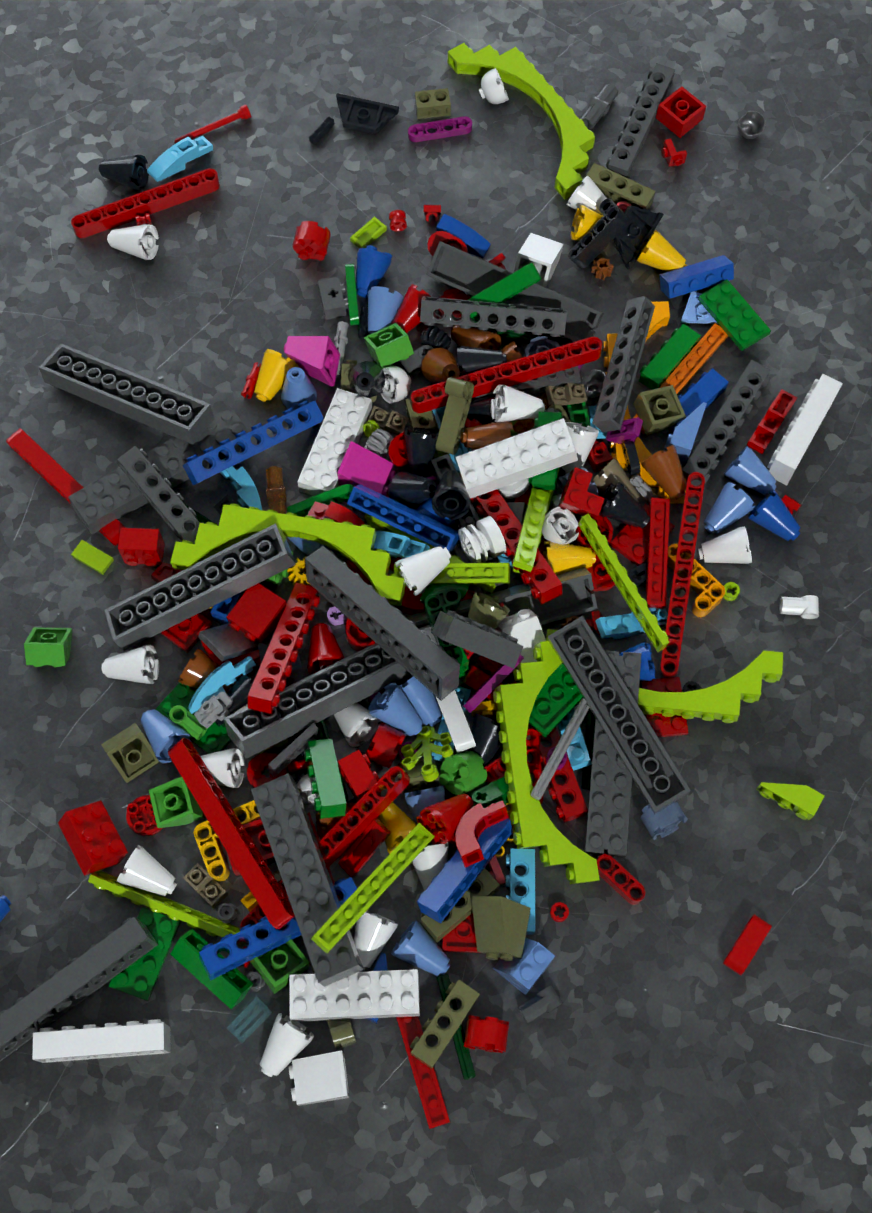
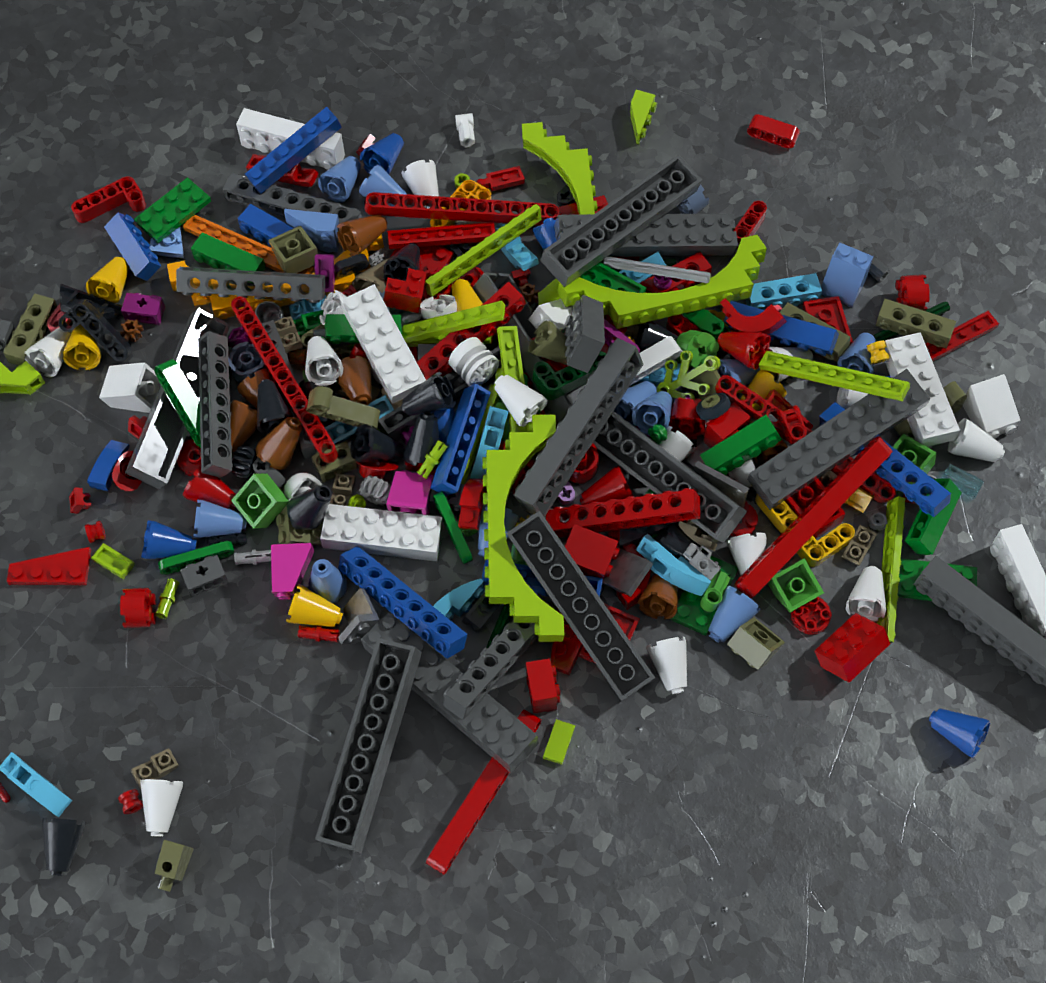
camera: 100 degrees left, 5 degrees down
bright green slope [24,627,72,667] -> none
red beam [71,168,220,238] -> none
clear orange piece [266,466,287,514] -> none
olive slope [472,896,531,961] -> none
red bush [550,902,569,922] -> none
none -> red wing [7,547,91,585]
none -> red beam [71,176,146,223]
none -> magenta brick [121,293,165,325]
none -> dark tan slope [131,748,179,790]
none -> lime pin [155,578,180,619]
none -> olive torso [155,840,194,892]
none -> blue brick [245,107,342,194]
none -> flat silver bracket [338,588,379,644]
none -> lime pin [417,440,448,479]
none -> red plate [476,166,525,192]
none -> green plate [648,425,668,444]
none -> black wheel [696,393,731,420]
none -> red piece [777,405,807,444]
none -> yellow wheel [866,340,890,364]

